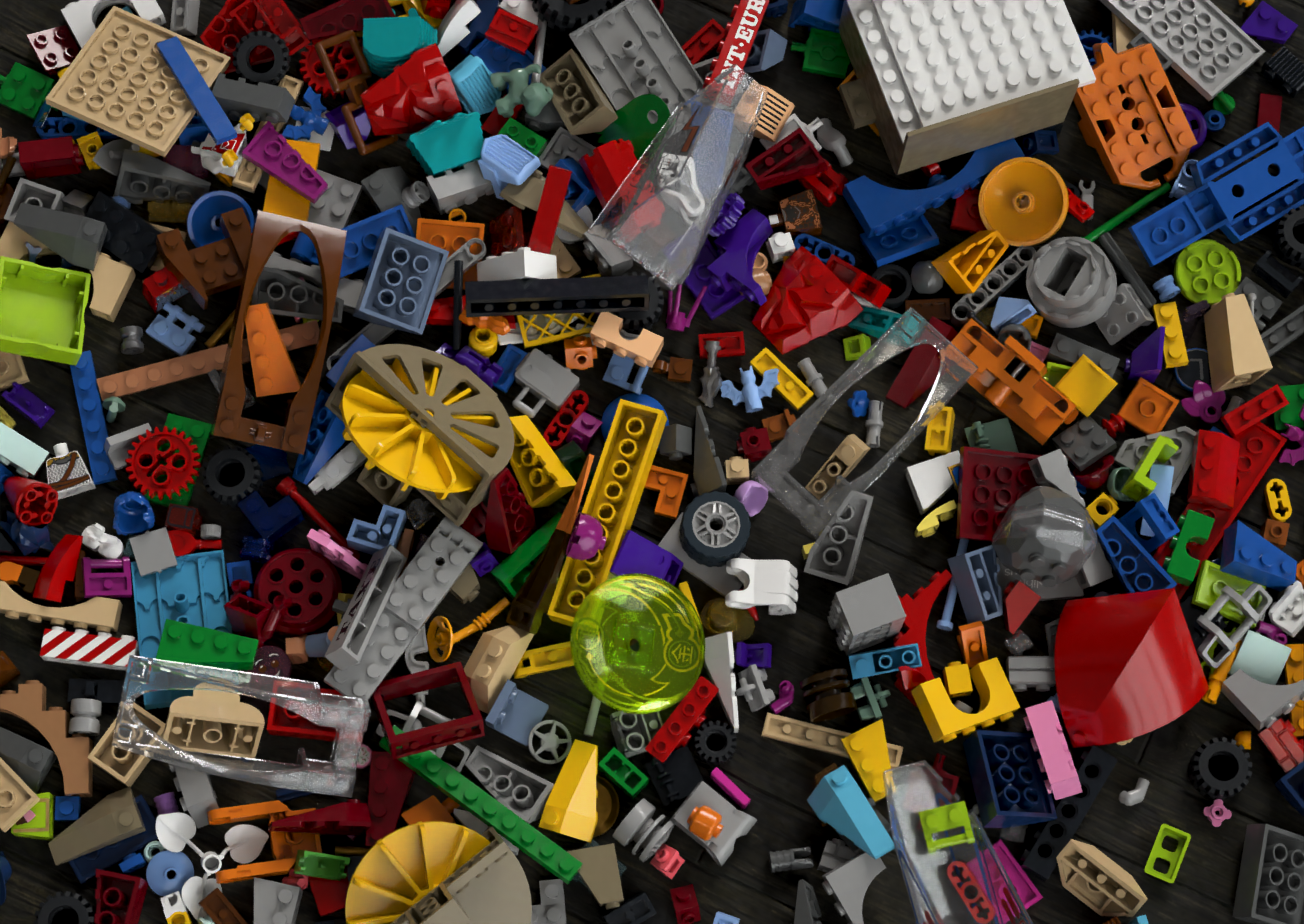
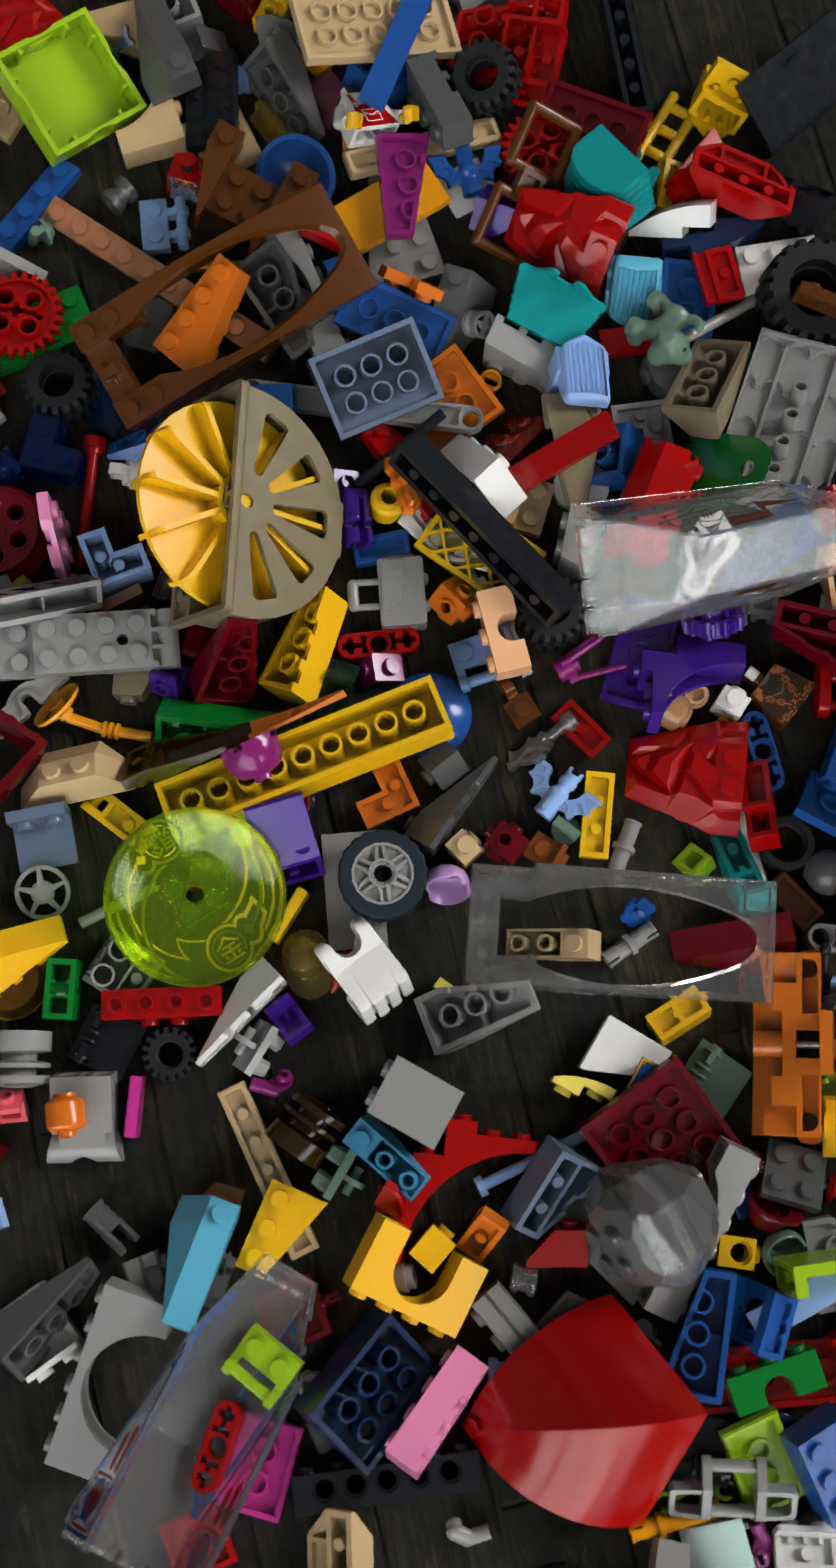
camera: 50 degrees right, 5 degrees up
green brick [498,117,547,158] -> none
none -> orange plate [378,263,444,304]
none -> sand green plate [551,815,581,845]

